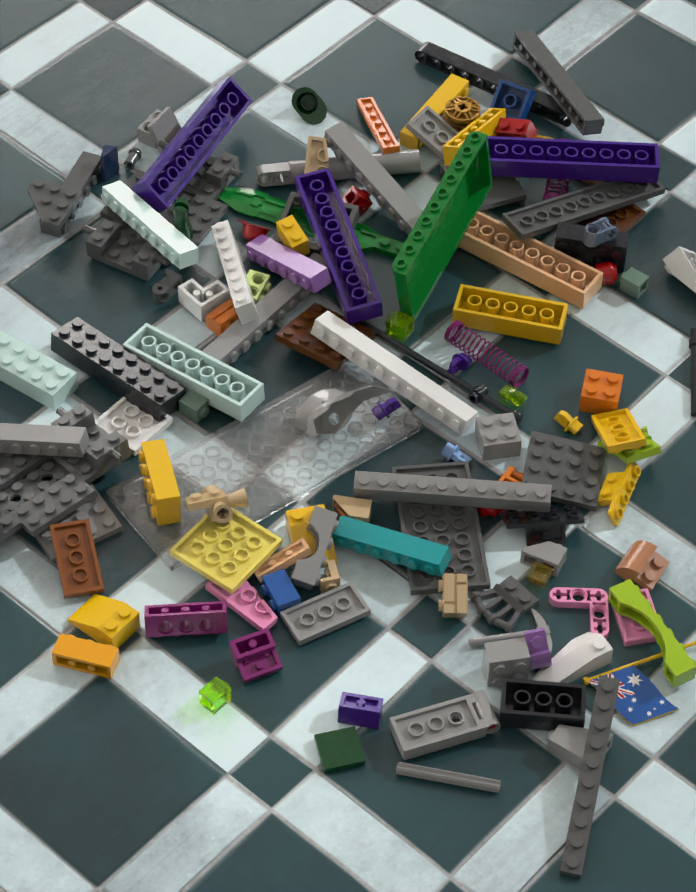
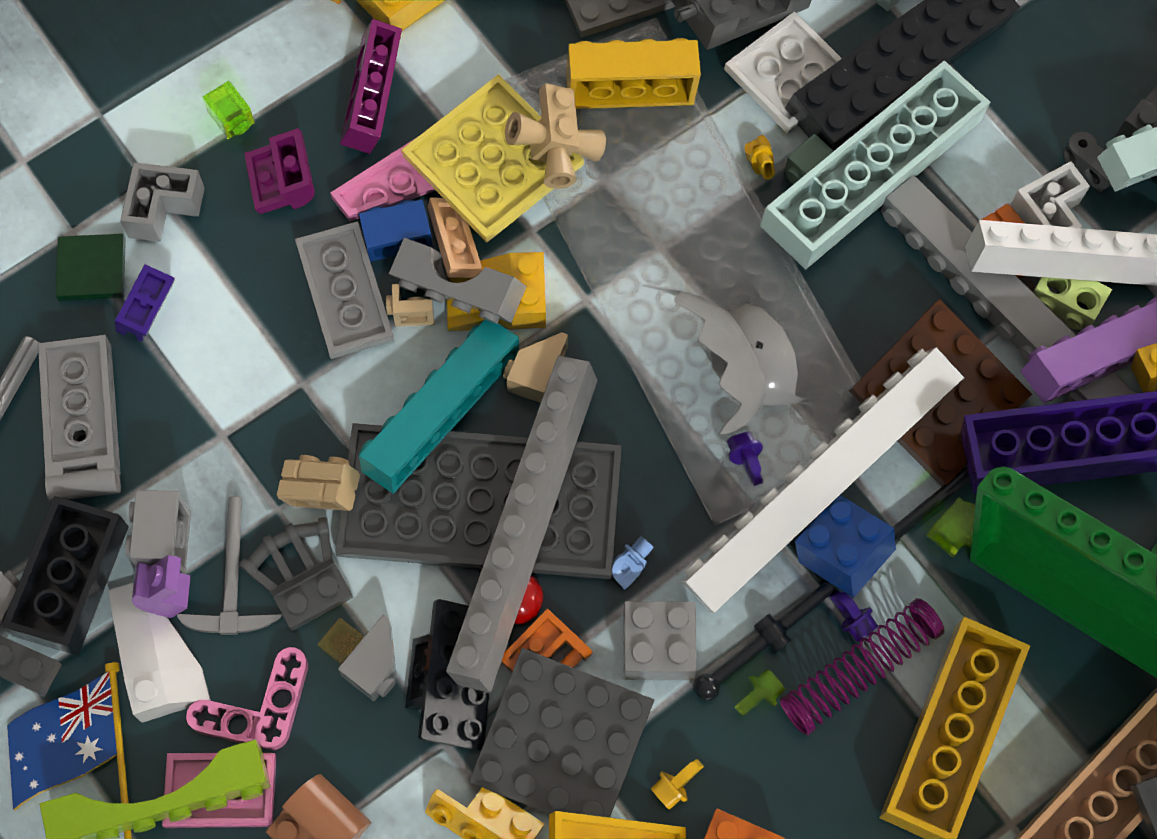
camera: 100 degrees right, 20 degrees up
none -> light grey brick [120,162,205,242]
none -> yellow piece [744,135,775,180]
none -> blue brick [795,495,896,598]

